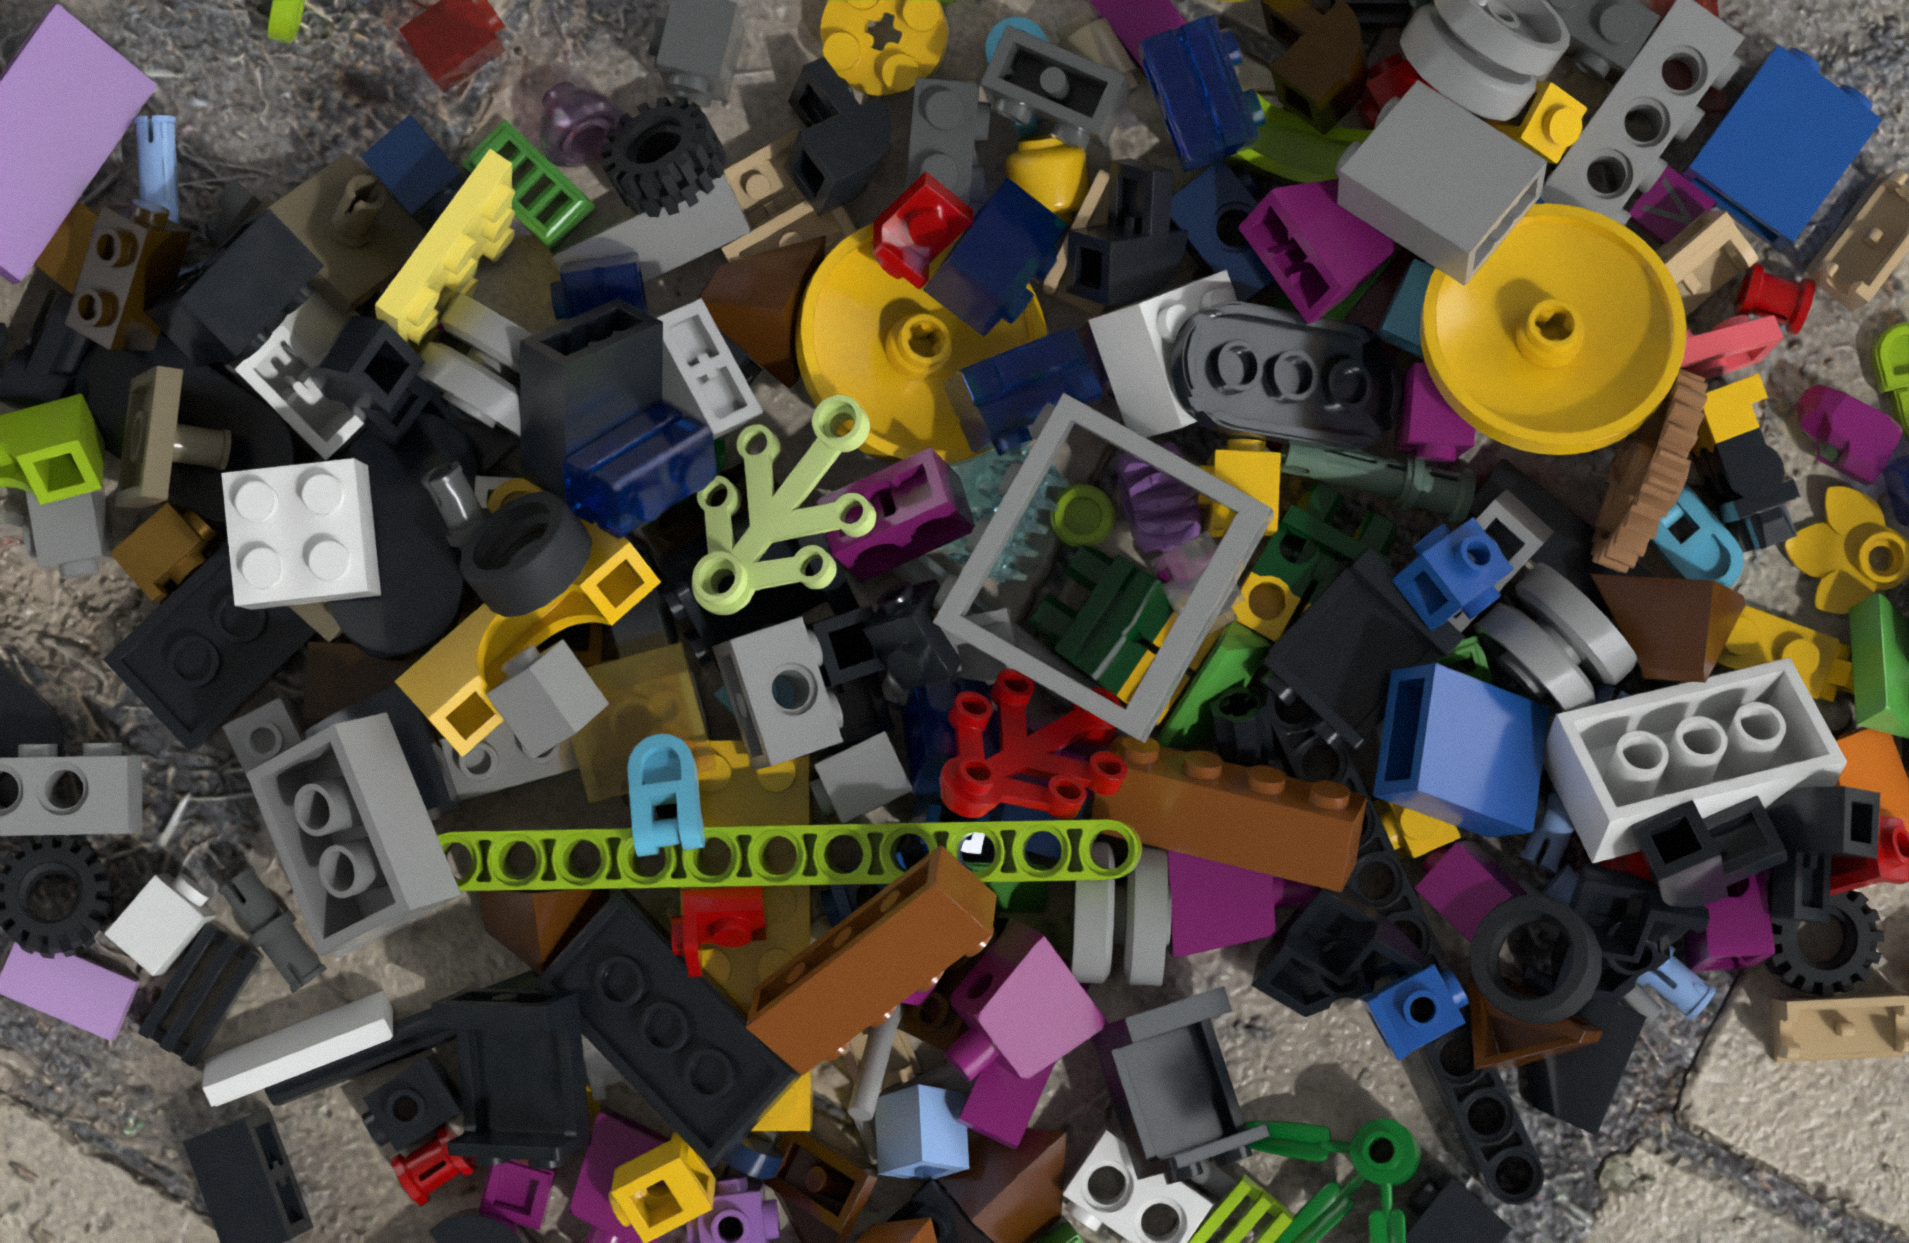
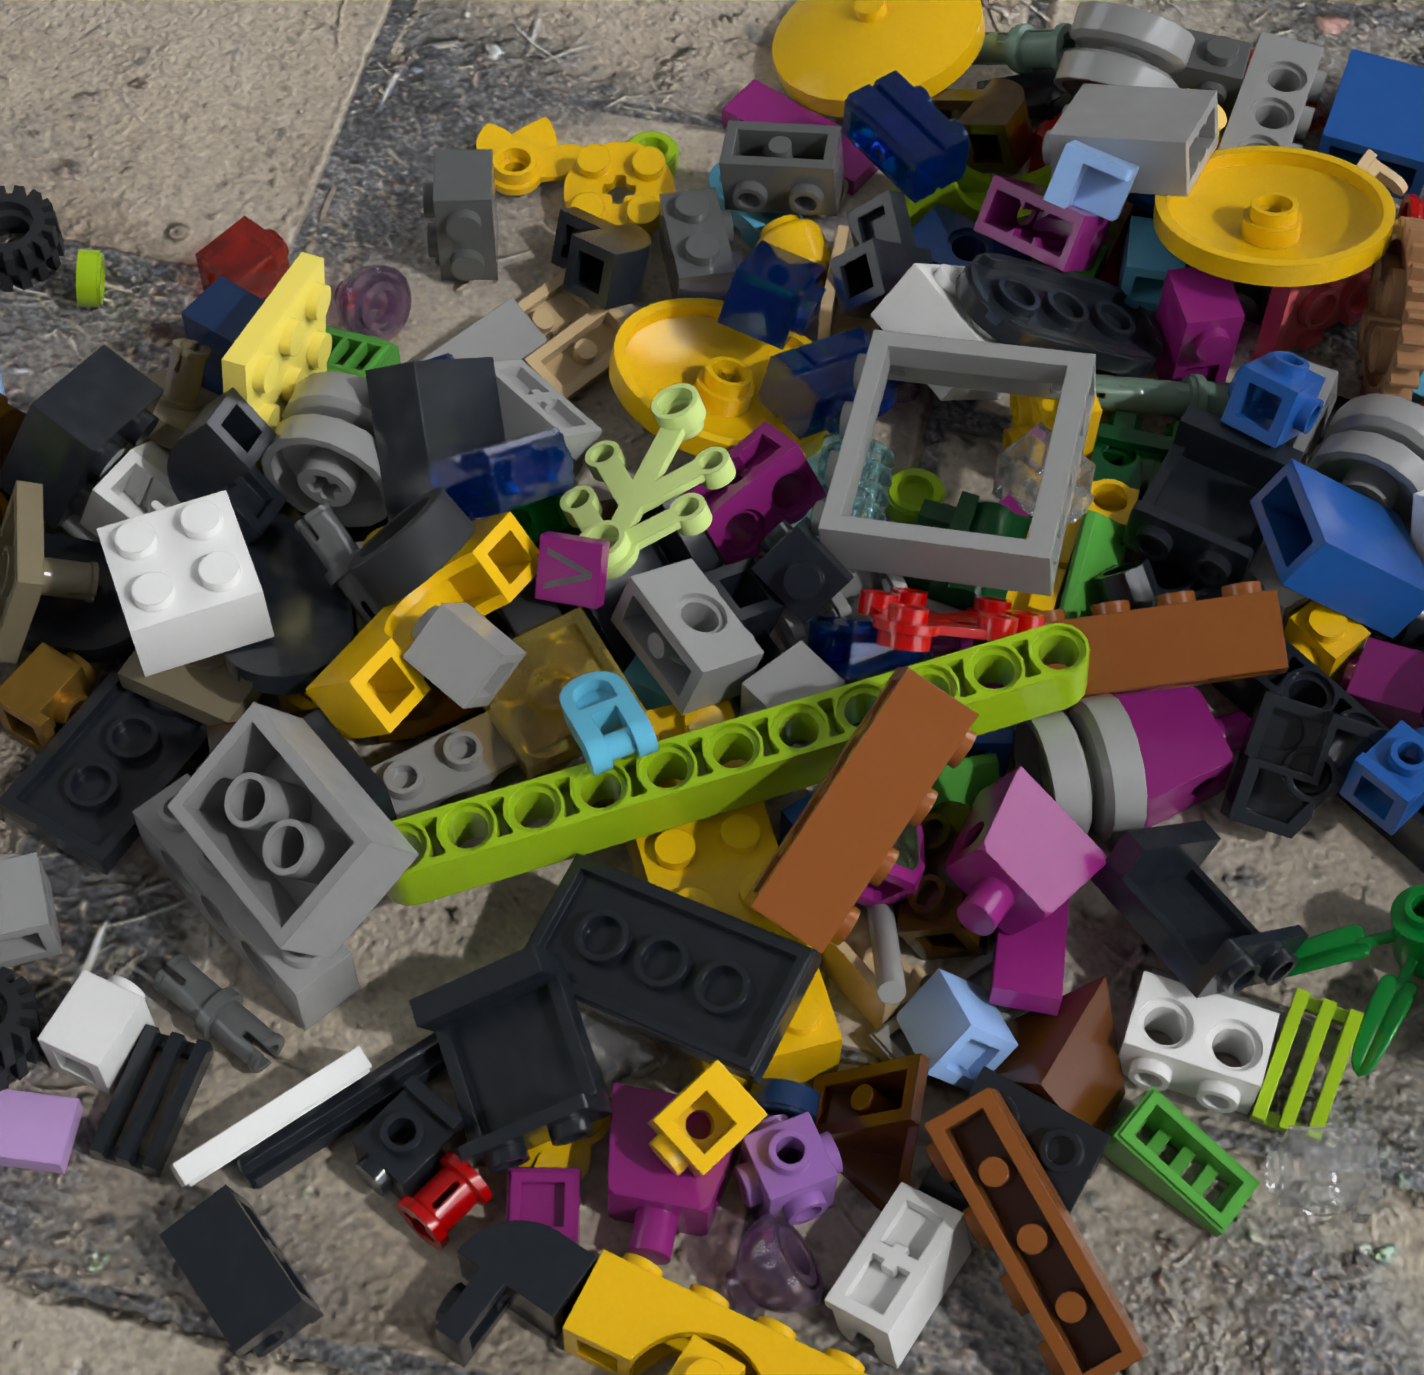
camera: 20 degrees left, 30 degrees down
reddish brown slope [479,888,610,975] -> none
black tyre [600,97,726,217] -> none
red bracket [671,886,767,977] -> none
reddish brown slope [695,235,826,389] -> none
red bracket [873,171,973,289] -> none
medium lavender gear [1116,441,1201,553] -> none
none -> magenta tile [535,531,610,609]
none -> light blue panel [1043,140,1140,221]

